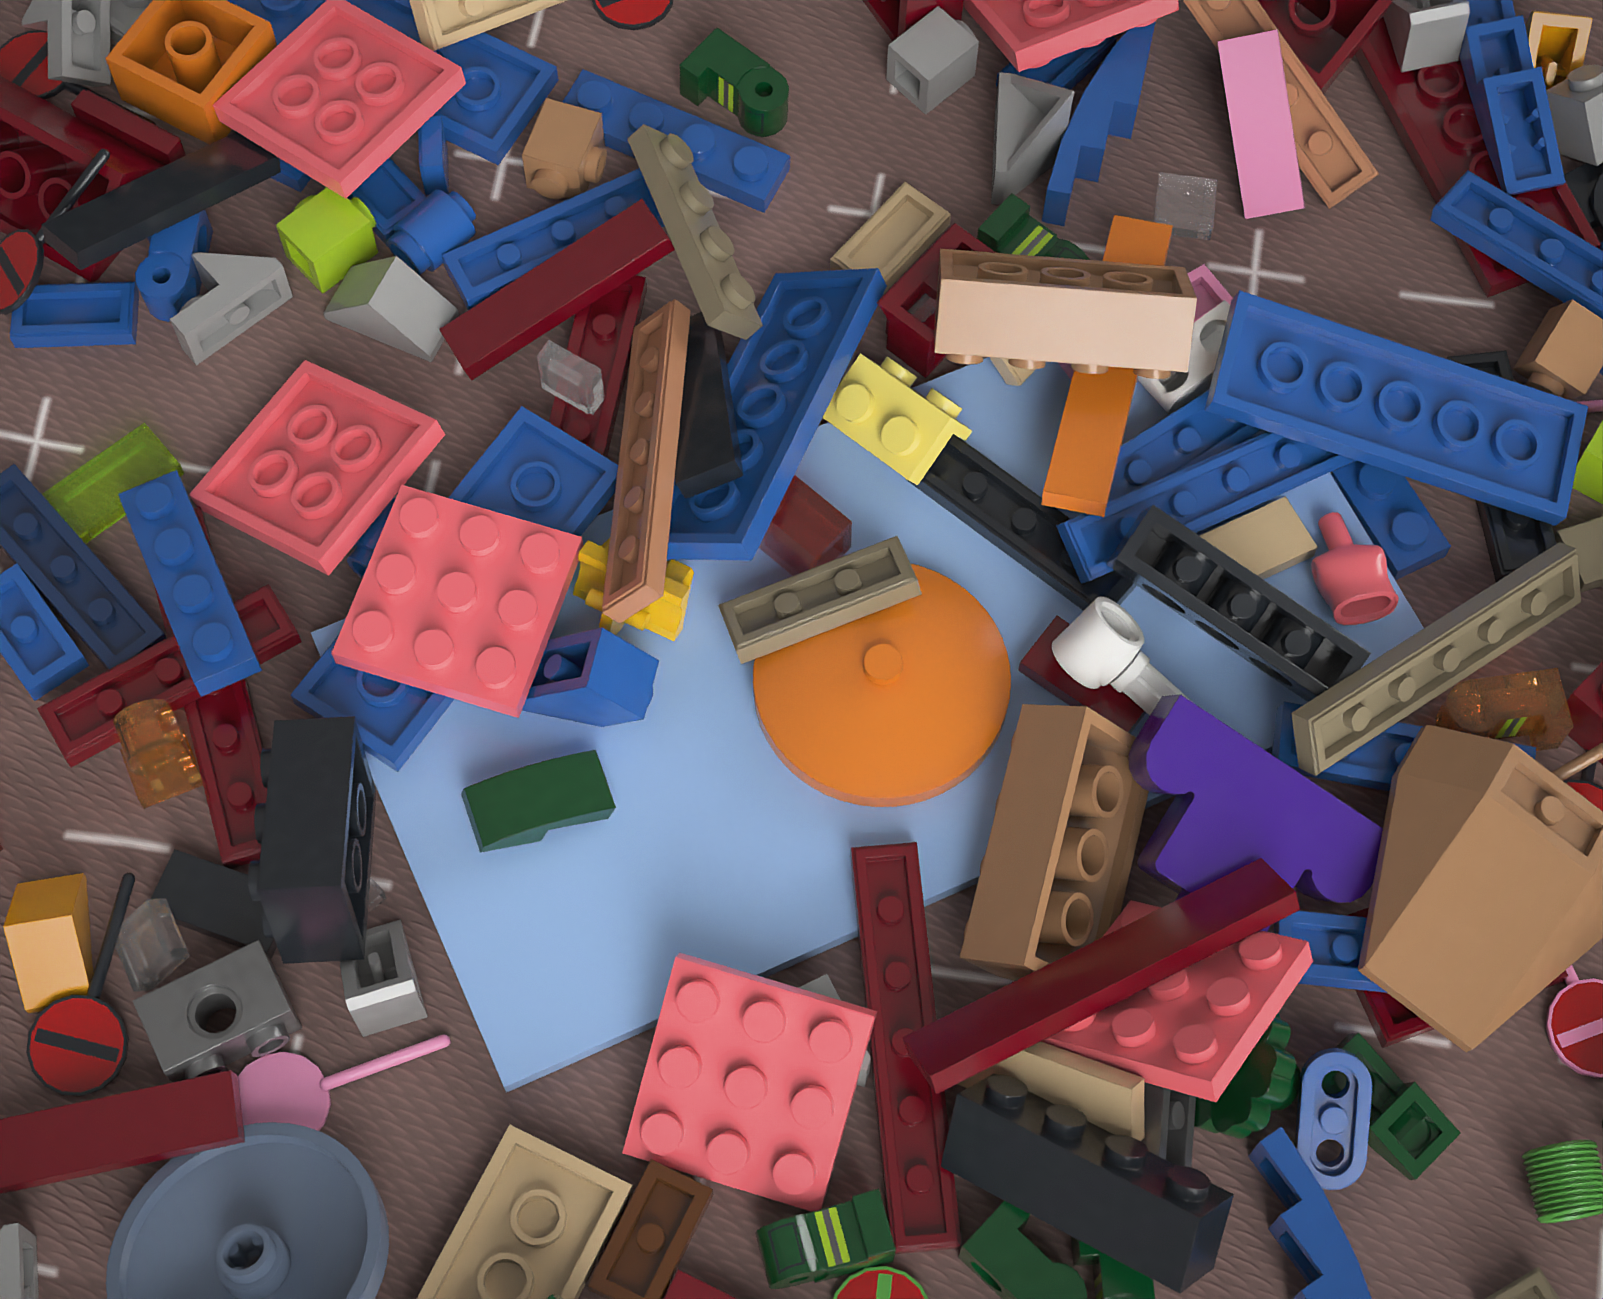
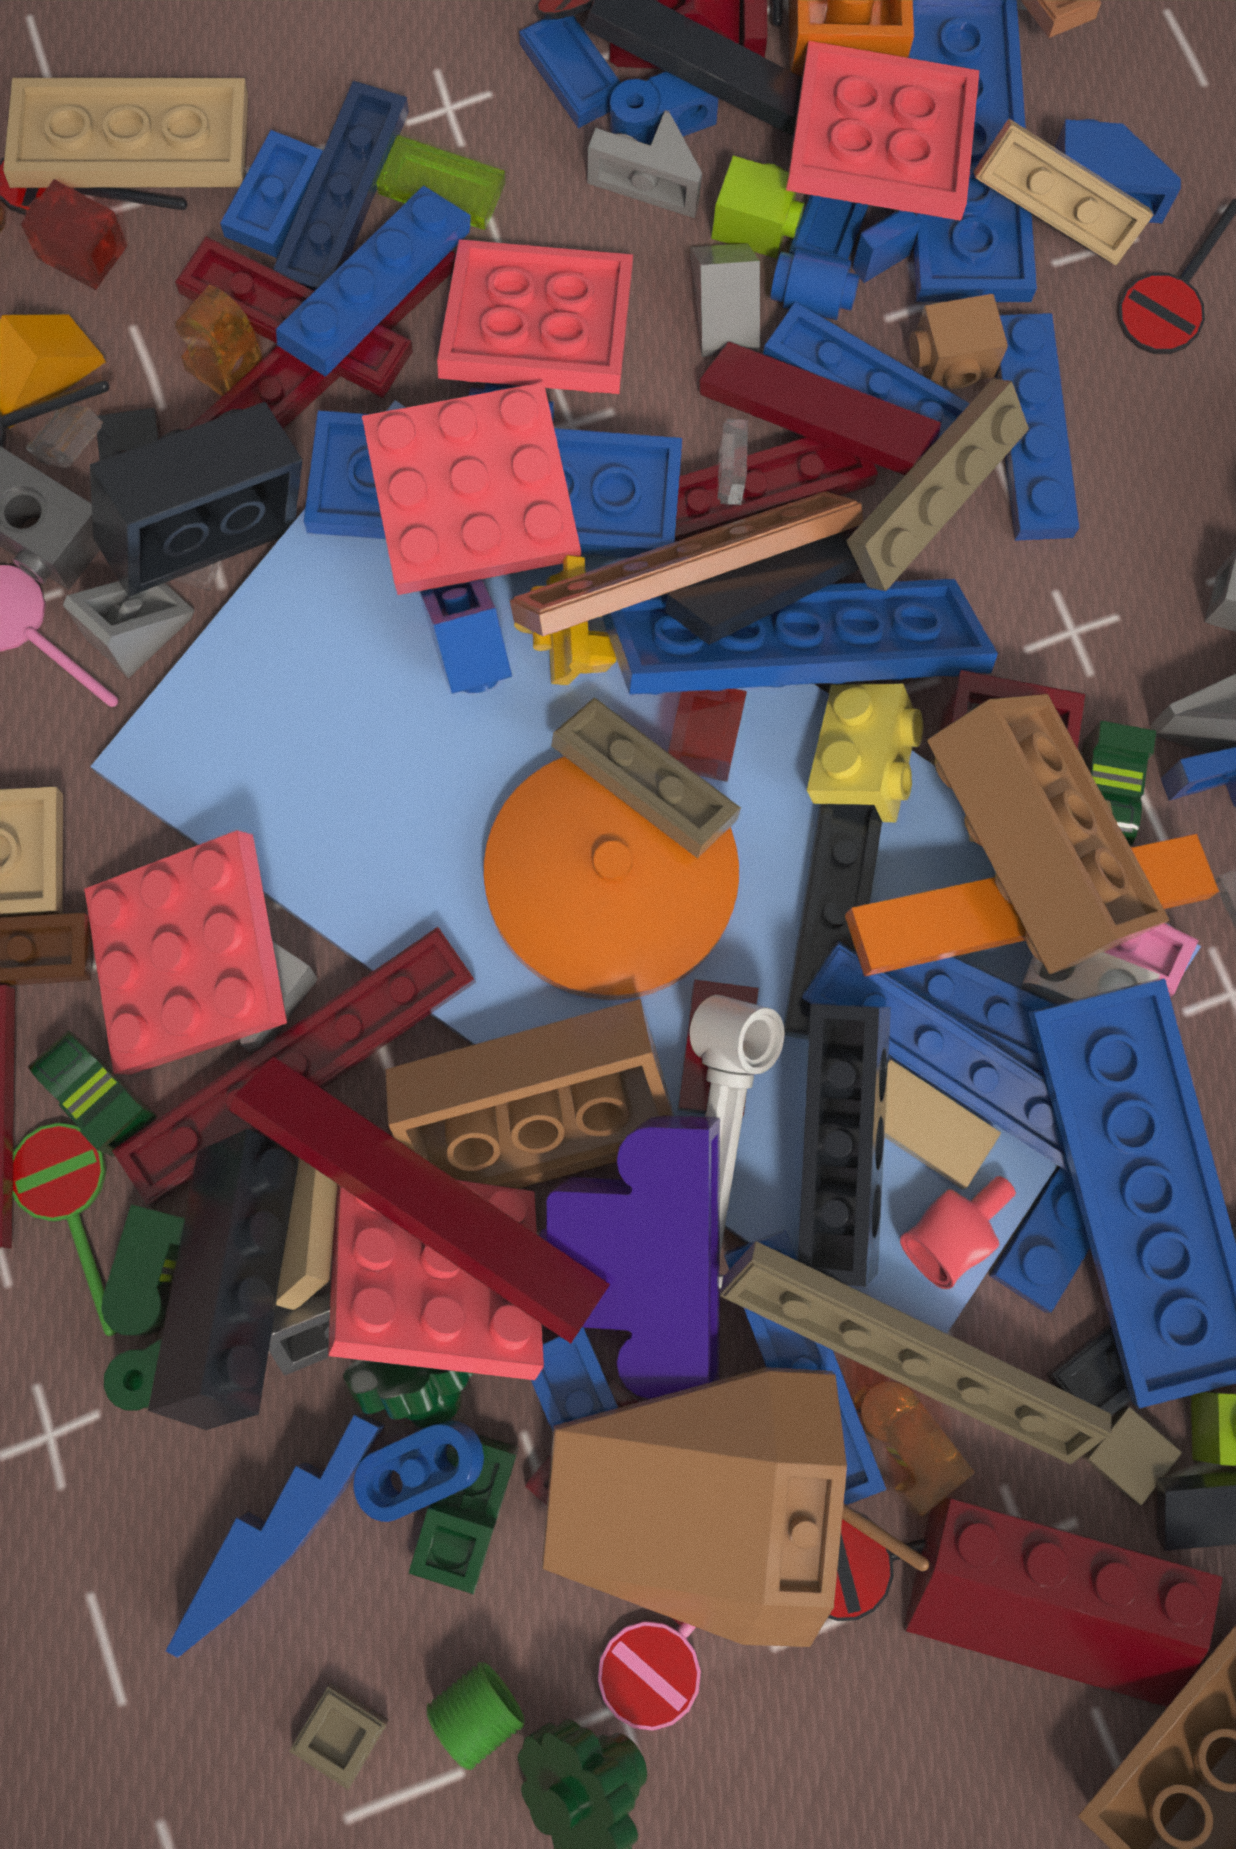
camera: 55 degrees right, 10 degrees up
dark green slope [461,750,616,853] -> none
dark green leg [680,27,789,137] -> none
tan tile [830,182,951,296] -> none

